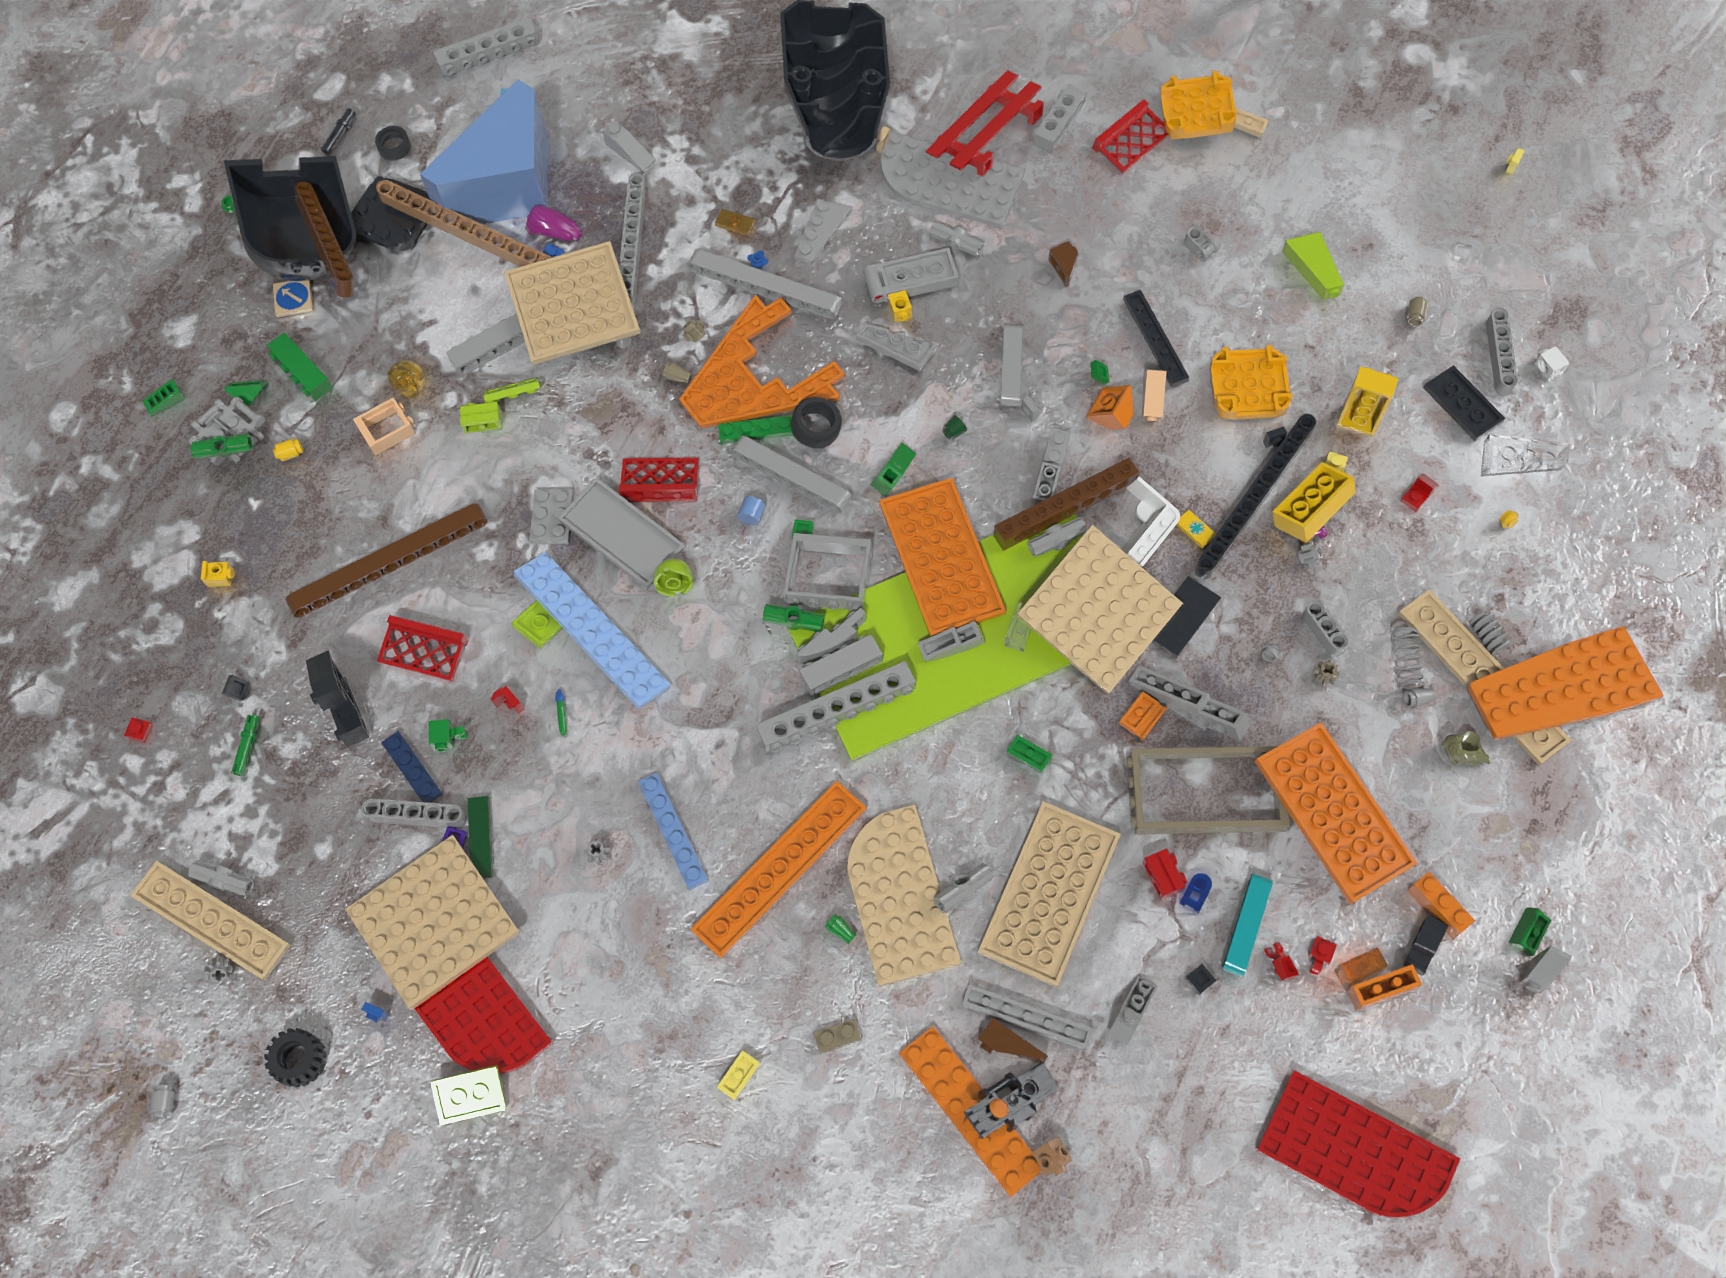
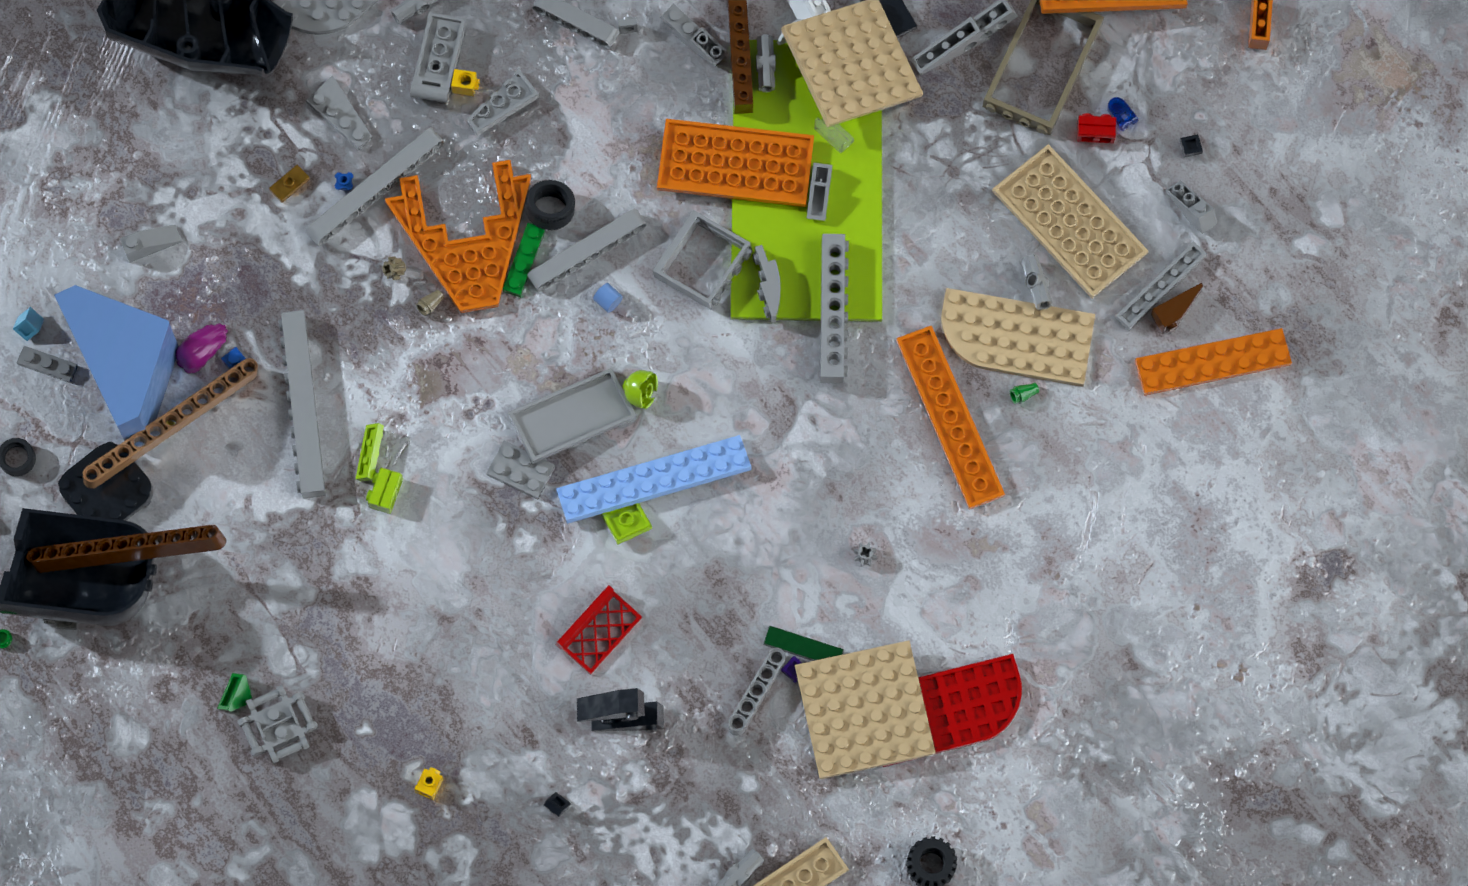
camera: 70 degrees left, 5 degrees up
green slope [142,379,185,416] -> none
green piece [190,434,253,459] -> none
green pin [231,715,261,776] -> none
green brick [266,332,333,401] -> none
tile [273,280,313,318] -> none
yellow brick [273,438,304,462] -> none
reddish brown beam [285,503,488,618] -> none
light nougat window [353,398,415,456] -> none
blue plate [361,1002,389,1023] -> none
dark blue plate [381,731,443,803] -> none
clear yellow cylinder [387,360,426,398] -> none
green brick [429,719,467,752] -> none
plate [431,1065,507,1125] -> none
red bracket [490,686,525,714] -> none
tan plate [504,241,641,365] -> none
green piece [555,689,567,736] -> none
light grey beam [615,172,646,348] -> none
red fence [618,457,699,502] -> none
medium blue plate [638,773,708,891] -> none
light yellow plate [717,1050,761,1101] -> none
green piece [762,604,825,632] -> none
green plate [792,519,814,540] -> none
light grey brick [800,635,883,697] -> none
dark tan plate [813,1018,861,1055] -> none
green slope [870,442,916,496] -> none
dark green hat [942,415,967,440] -> none
piece [964,1063,1060,1139] -> none
green plate [1006,735,1053,774] -> none
medium nougat brick [1032,1137,1073,1176] -> none
orange plate [1119,692,1167,741] -> none
teal beam [1222,873,1273,977] -> none
red plate [1256,1070,1461,1218] -> none
red plate [1264,942,1299,981] -> none
red plate [1308,936,1337,976] -> none
clear orange brick [1334,947,1388,989] -> none

